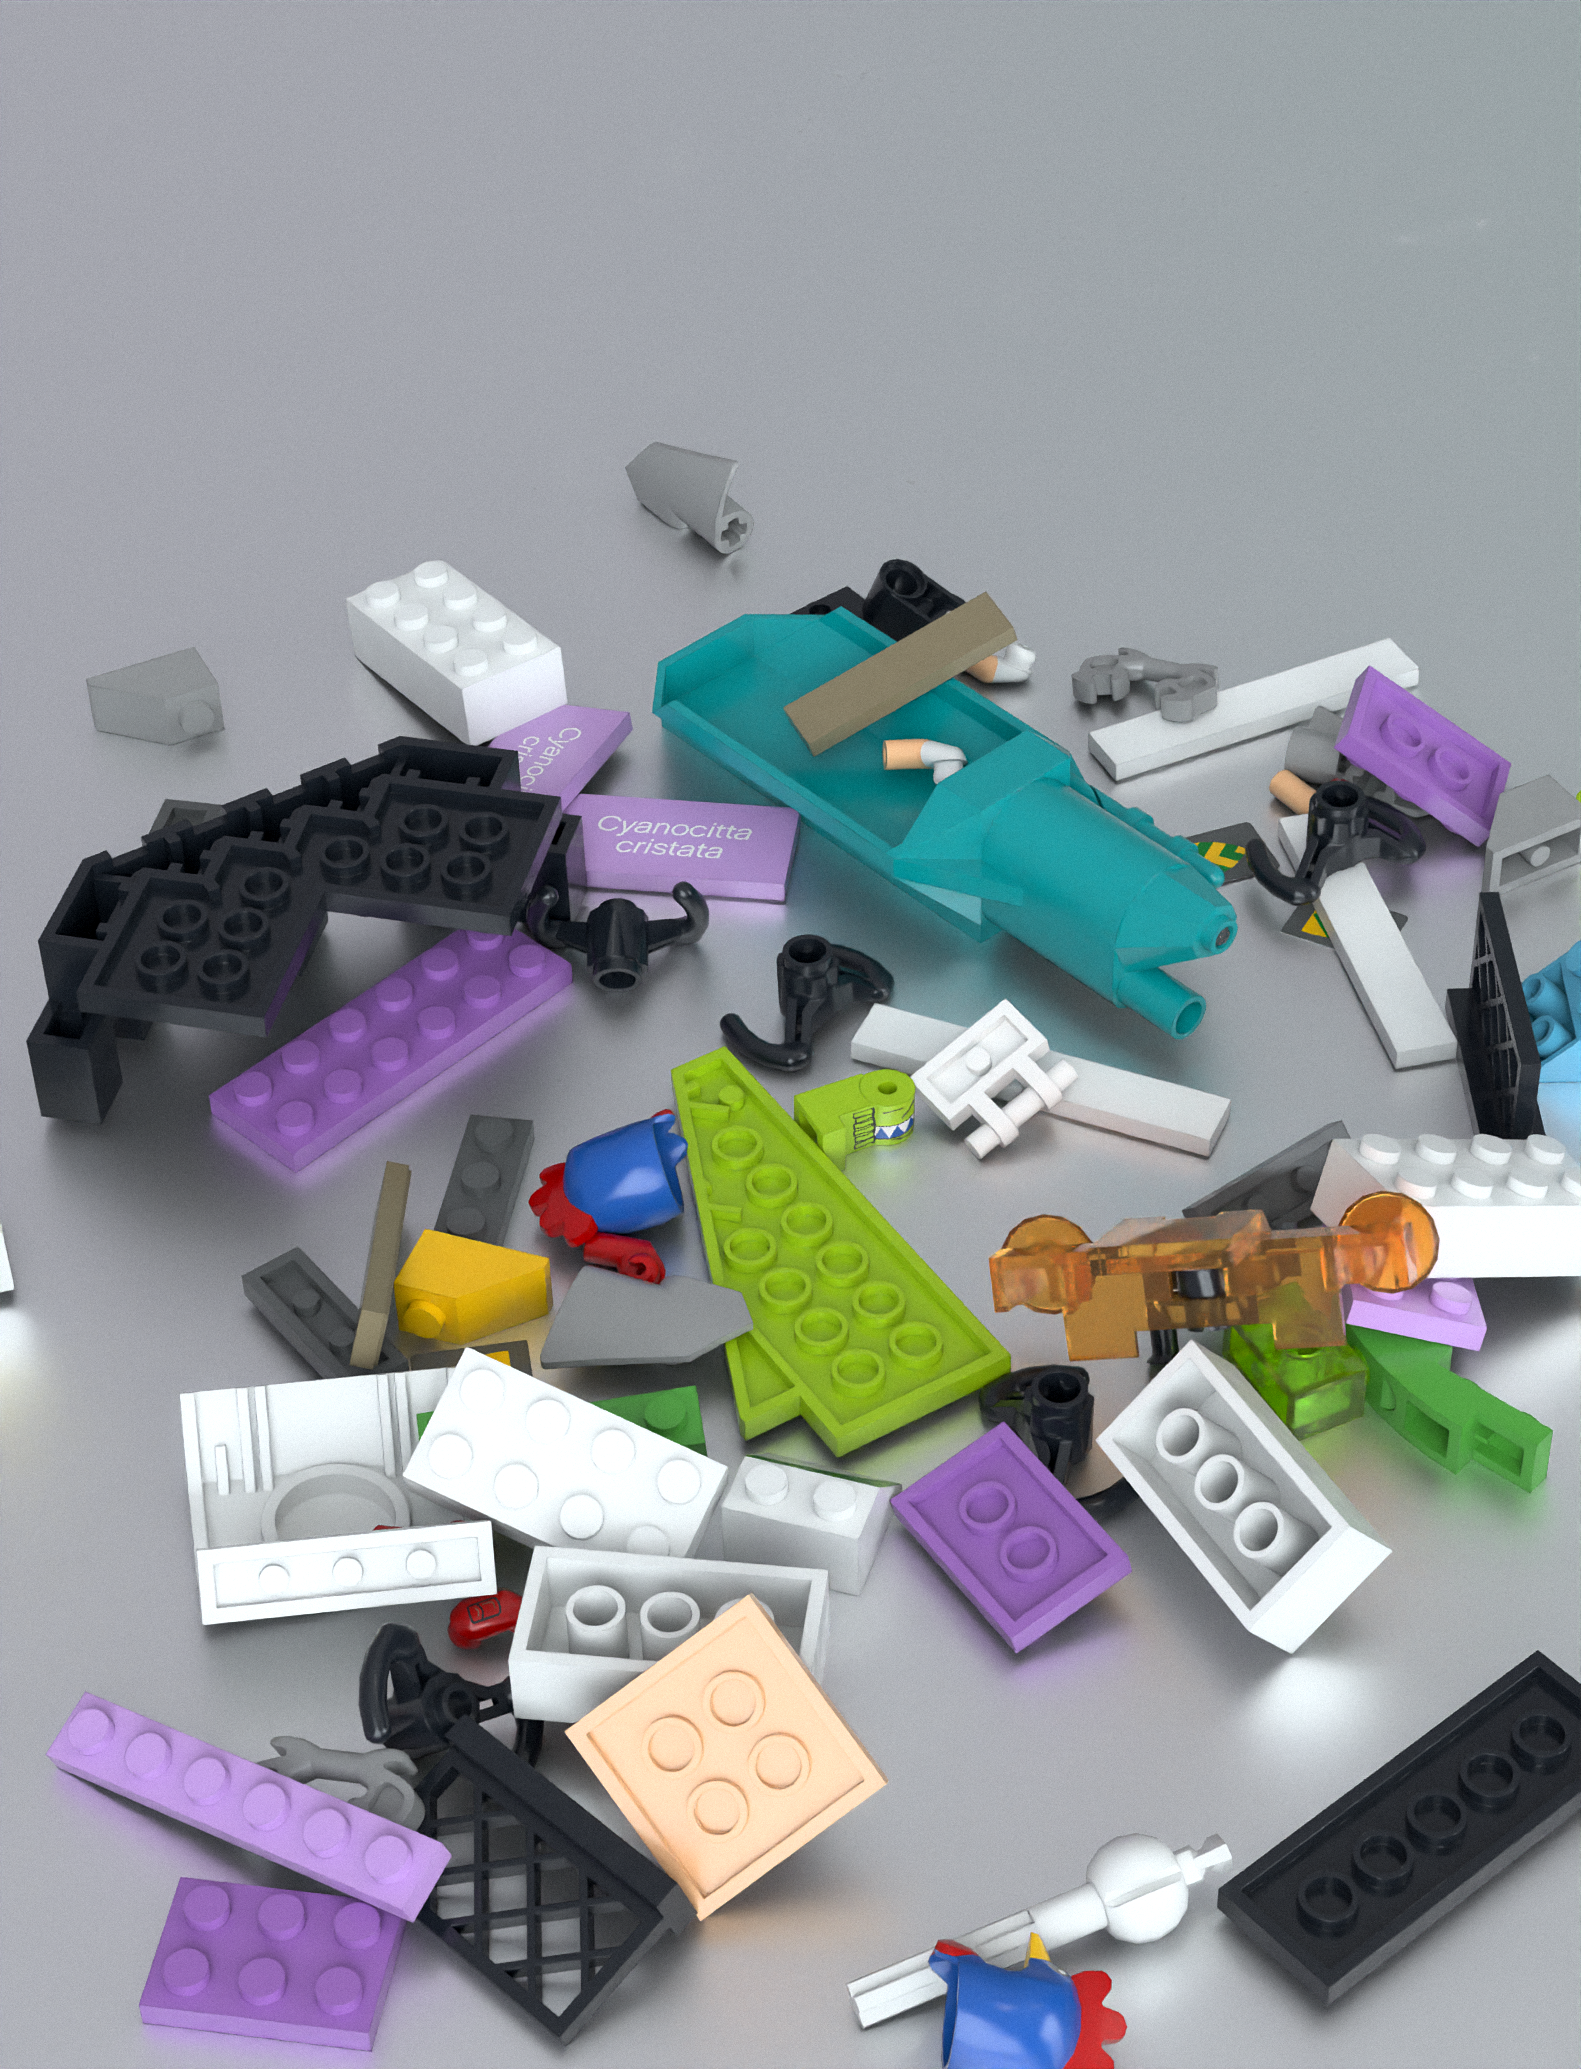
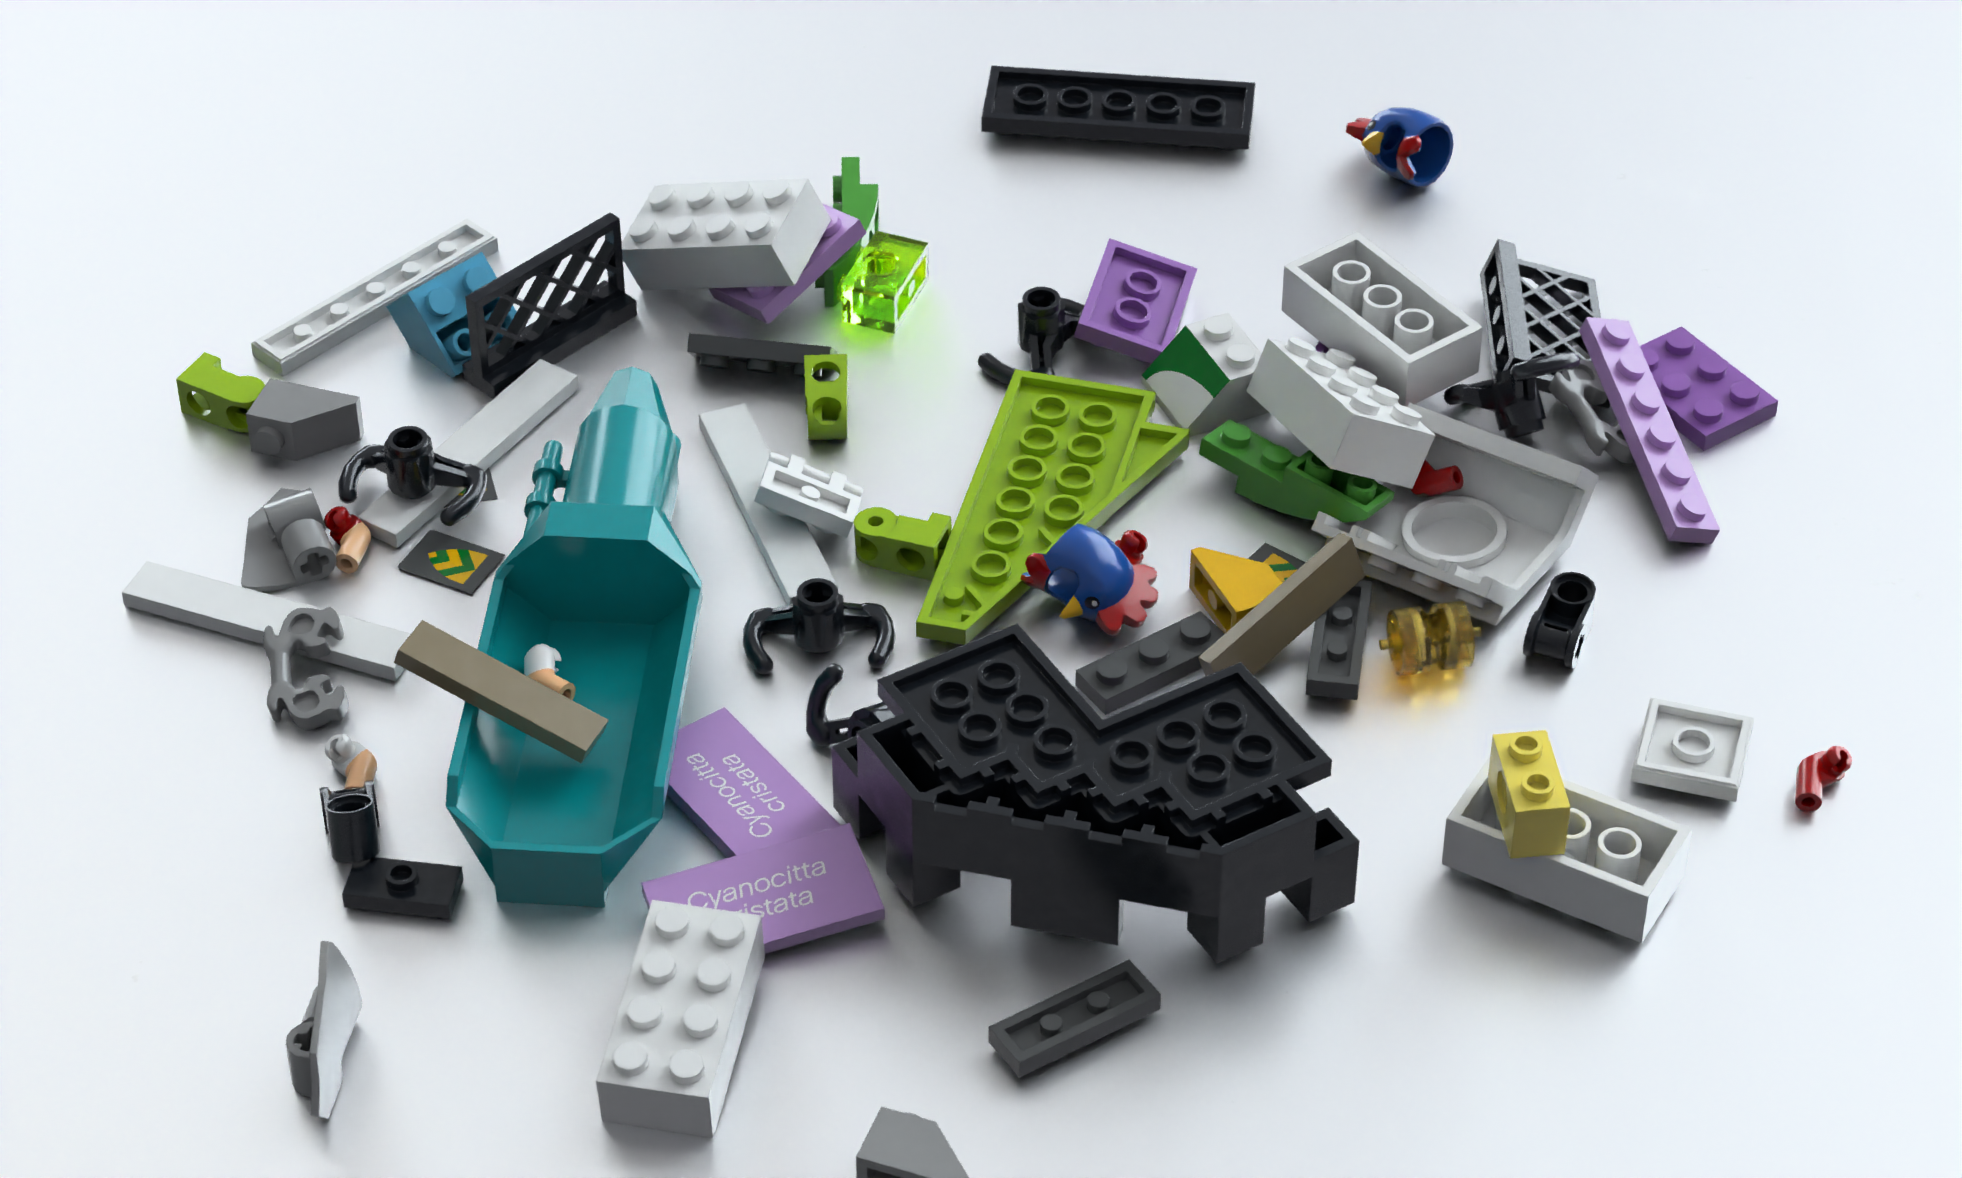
camera: 135 degrees left, 0 degrees up
light grey panel [540,1265,753,1370] -> none
light nougat plate [564,1593,889,1921] -> none
white piece [845,1833,1232,2029] -> none
clear orange piece [989,1191,1440,1364] -> none
white brick [1095,1339,1392,1654] -> none
medium lavender plate [1334,665,1511,847] -> none
none -> lime leg [804,354,848,440]
none -> clear yellow wheel [1379,601,1482,676]
none -> black piece [1523,572,1596,669]

